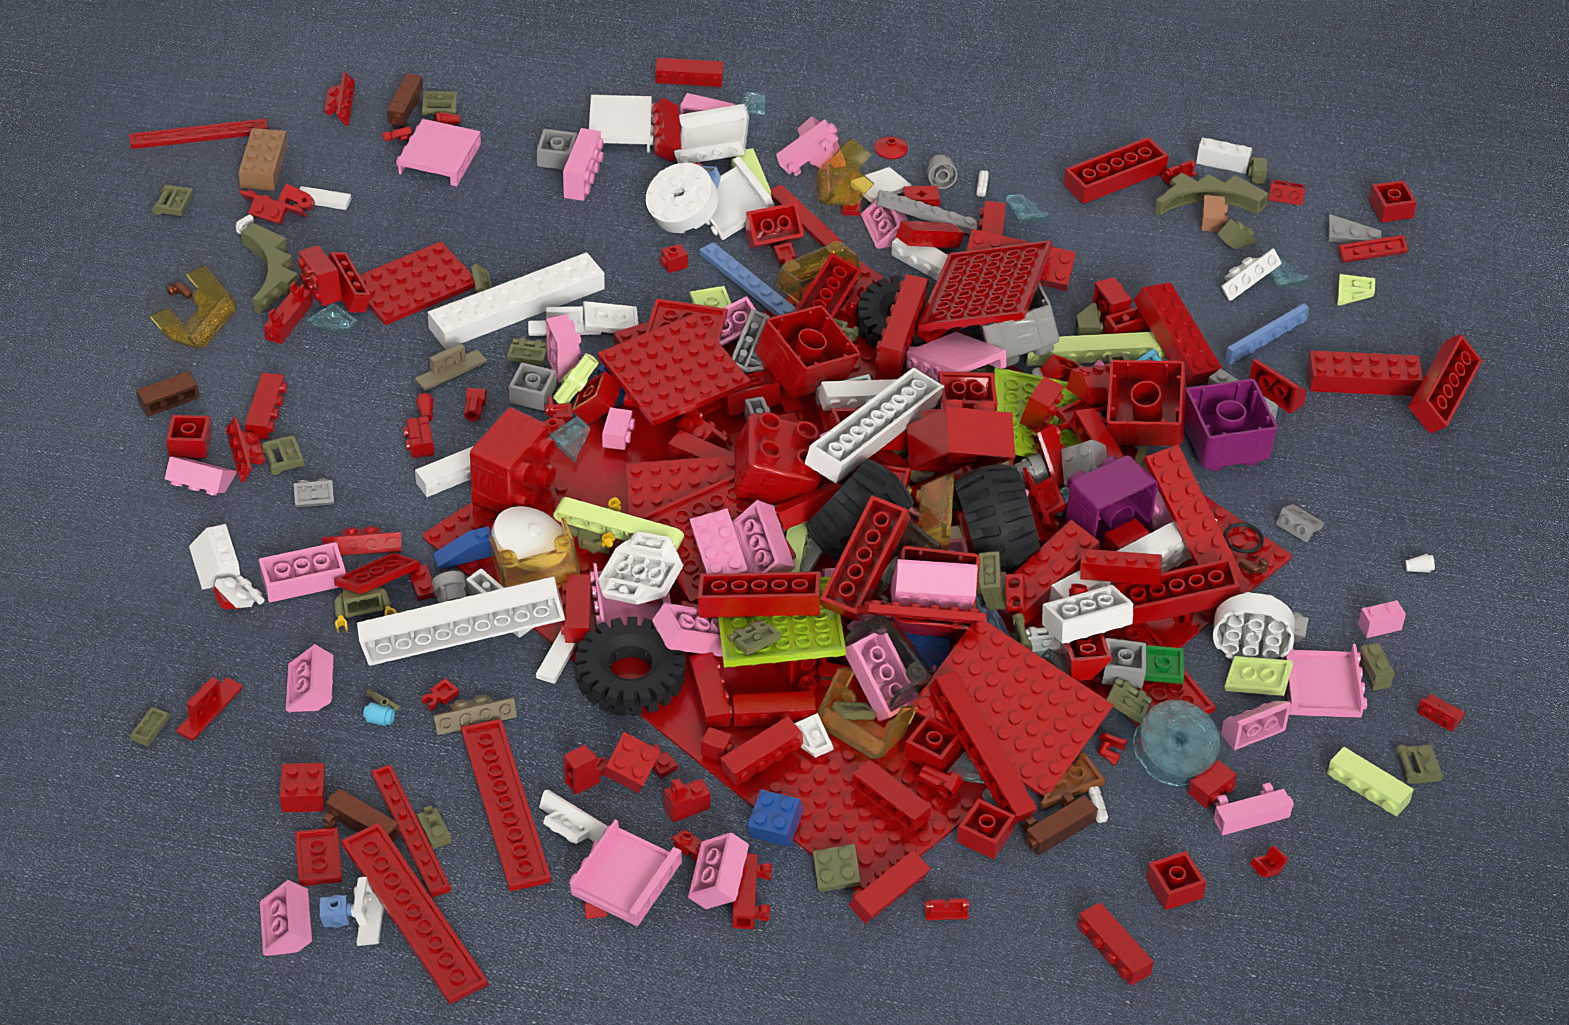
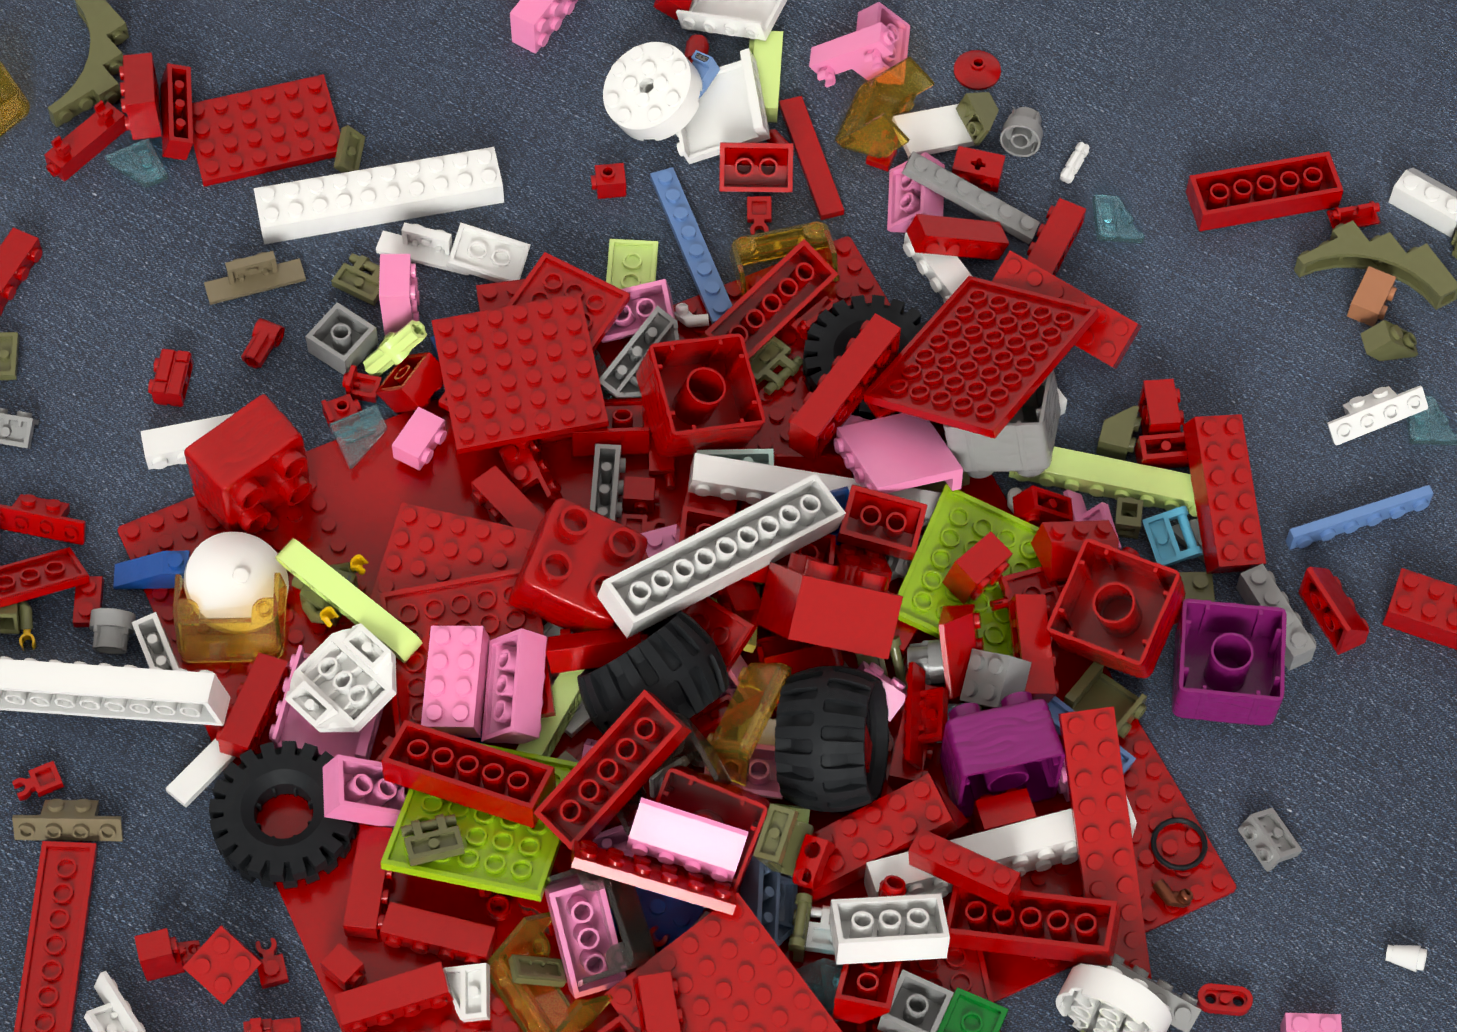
camera: 20 degrees right, 15 degrees up
red cone [416,393,434,421] -> none
none -> olive slope [956,92,999,146]
none -> red plate [1196,983,1253,1016]

